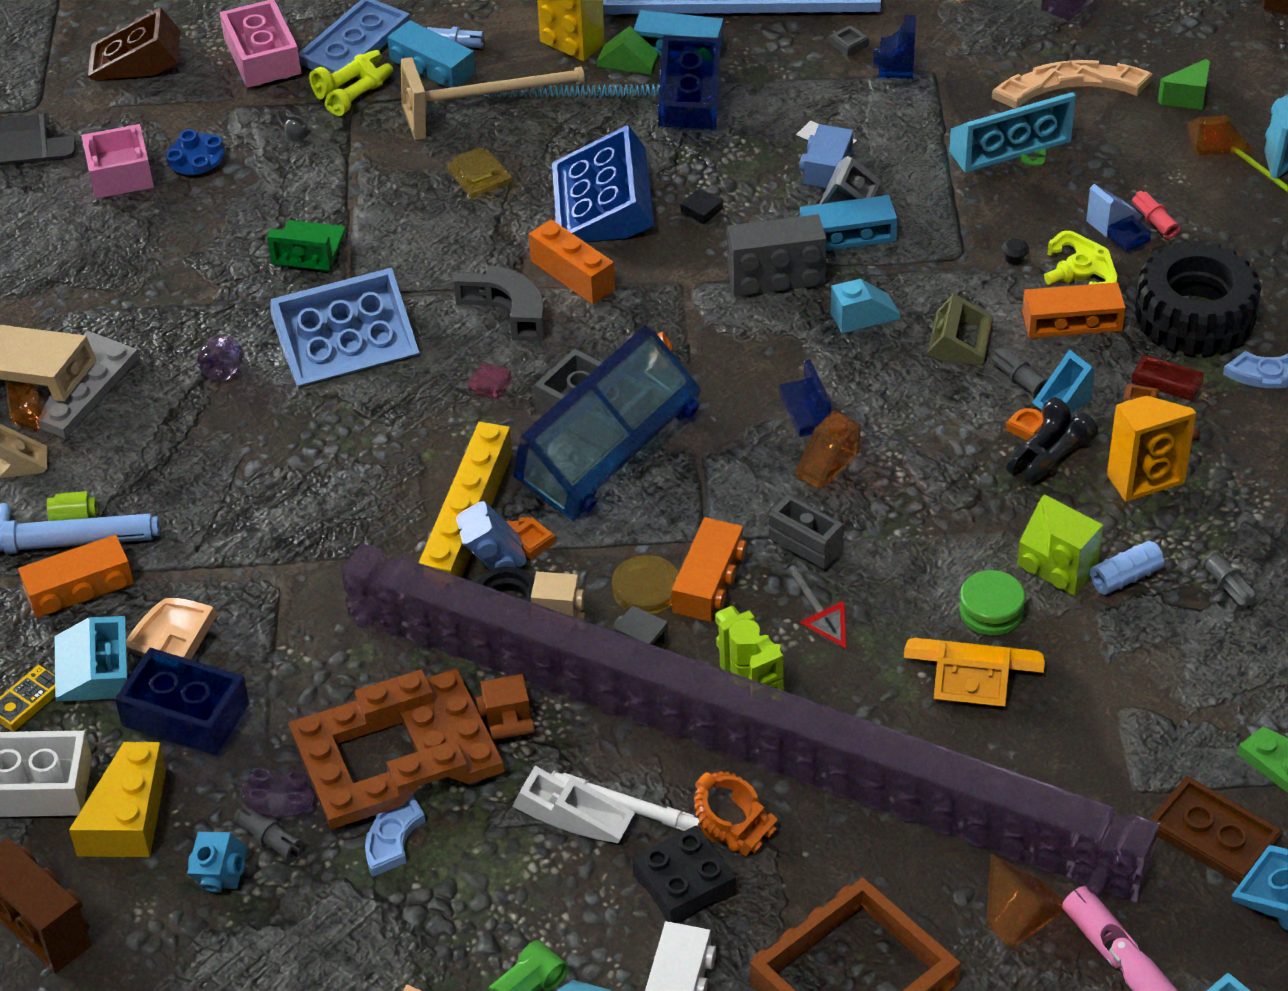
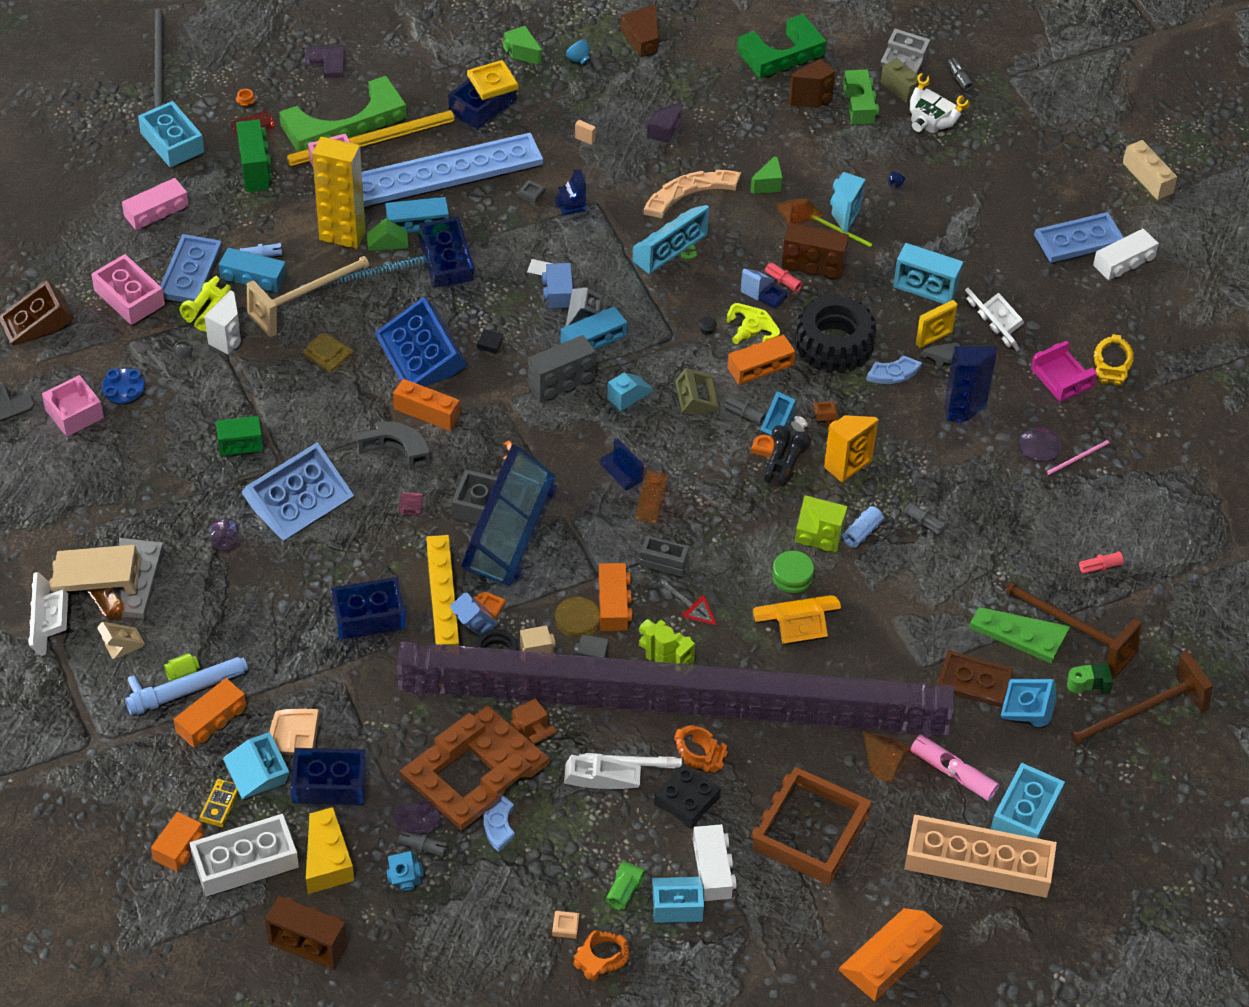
camera: 25 degrees left, 5 degrees up
clear red tile [1131,354,1204,401] -> none
none -> white slope [205,290,241,354]
none -> clear blue brick [330,577,406,639]
none -> reddish brown brick [781,223,849,280]
none -> white piece [791,416,808,432]

